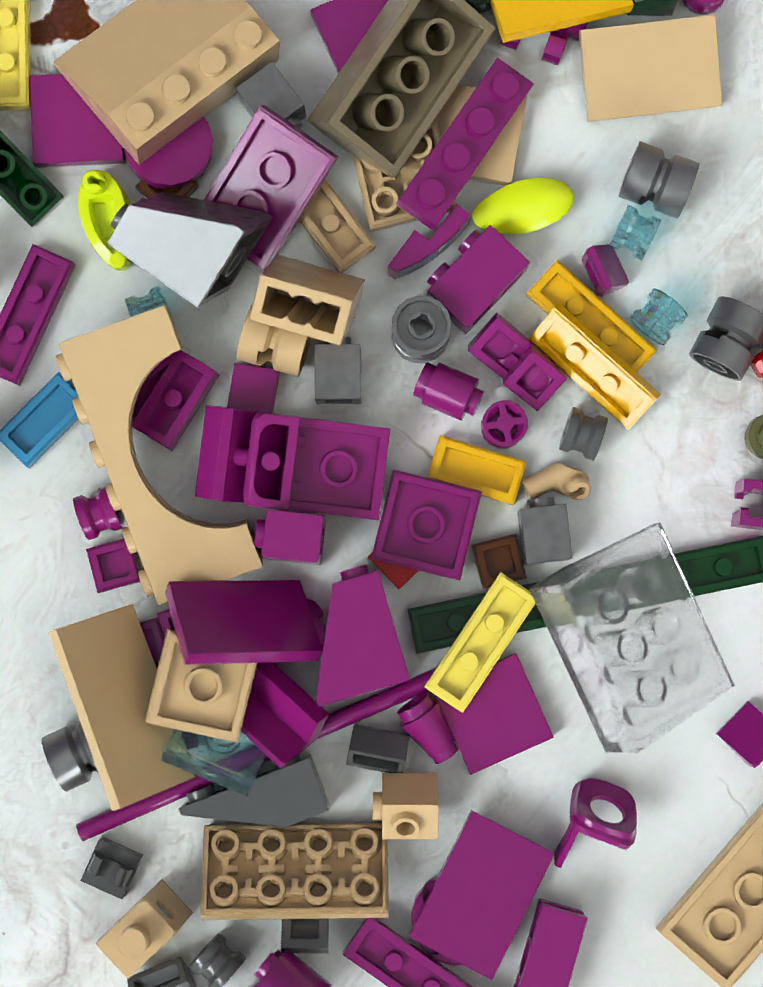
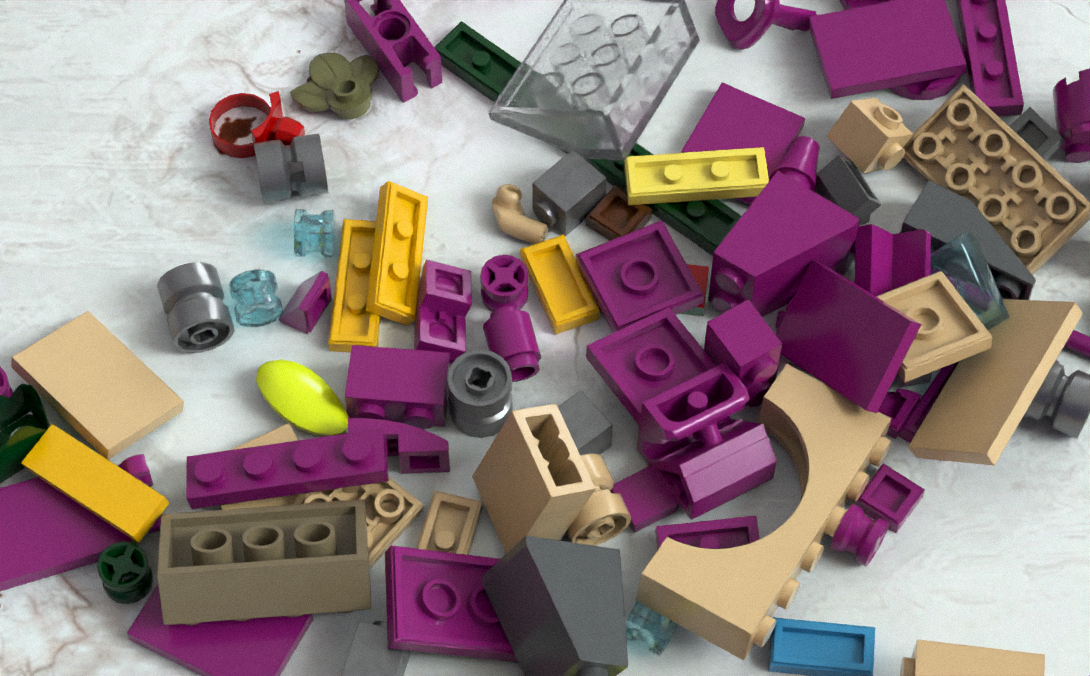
camera: 130 degrees left, 25 degrees down
dark grey wheel [559,407,608,461] -> none

